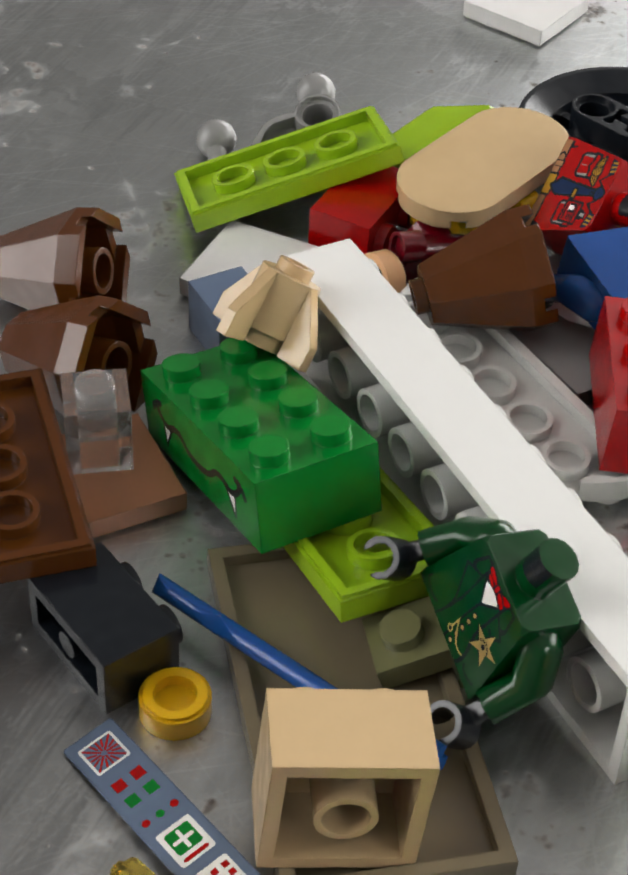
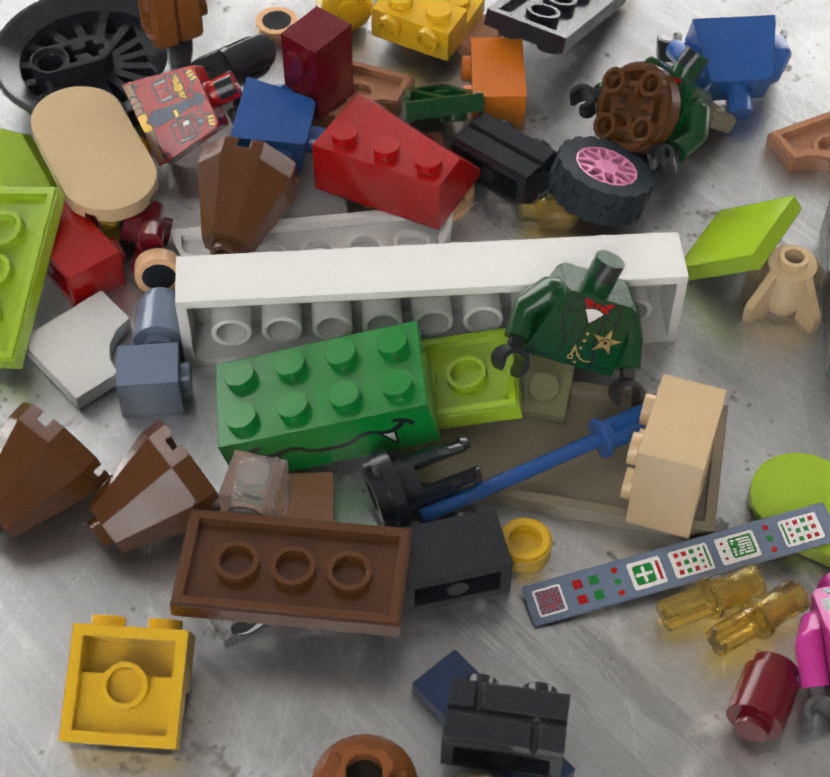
camera: 65 degrees left, 10 degrees up
tan brick [212,255,321,373] -> none
none -> black piece [362,433,482,528]

